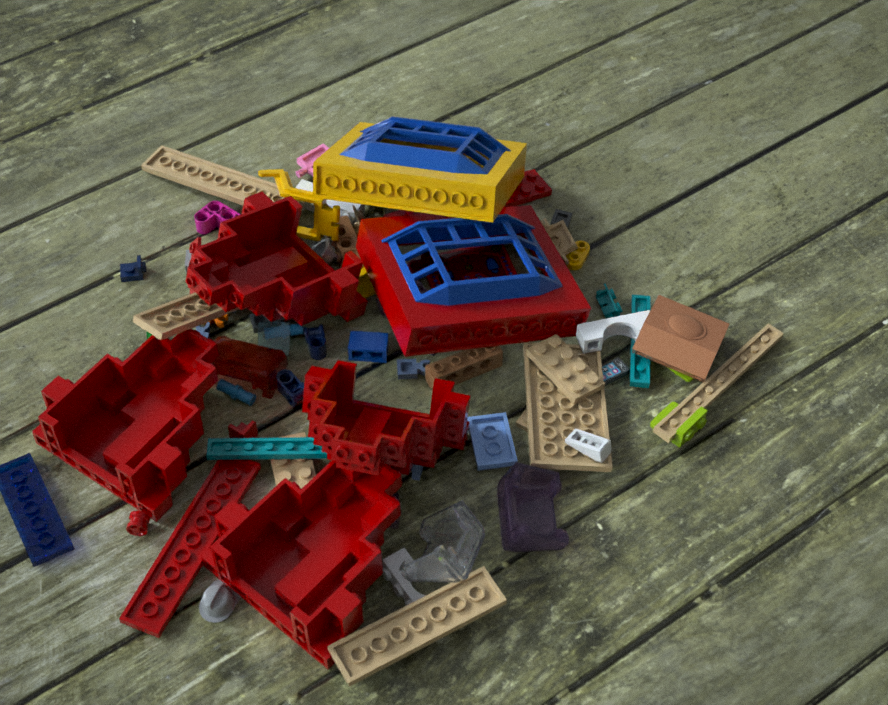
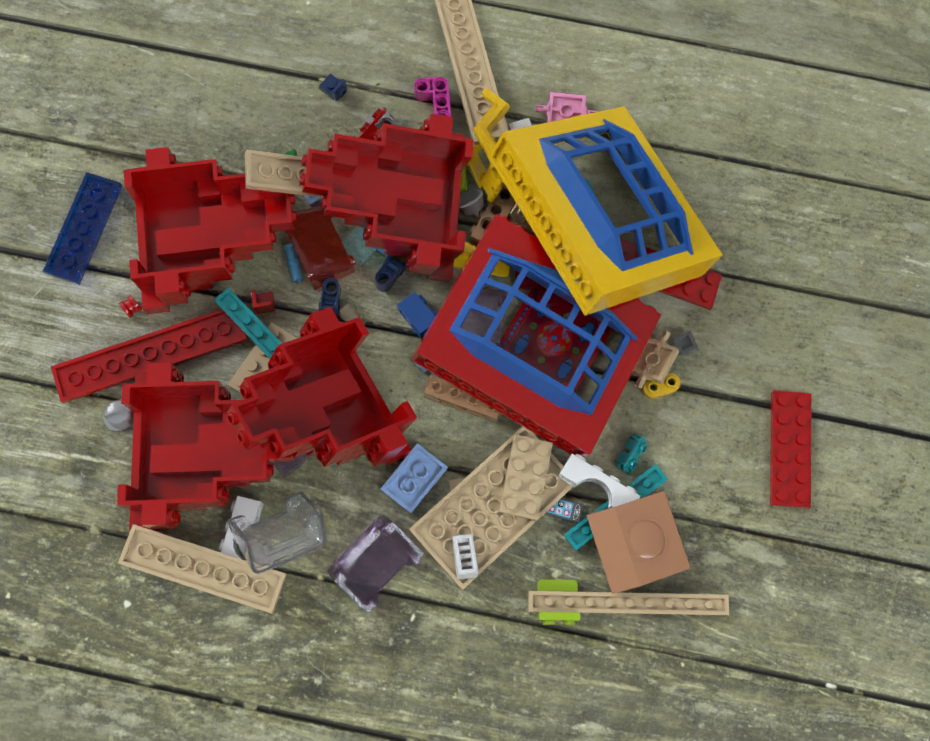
camera: 45 degrees right, 25 degrees up
none -> red plate [770,390,812,509]

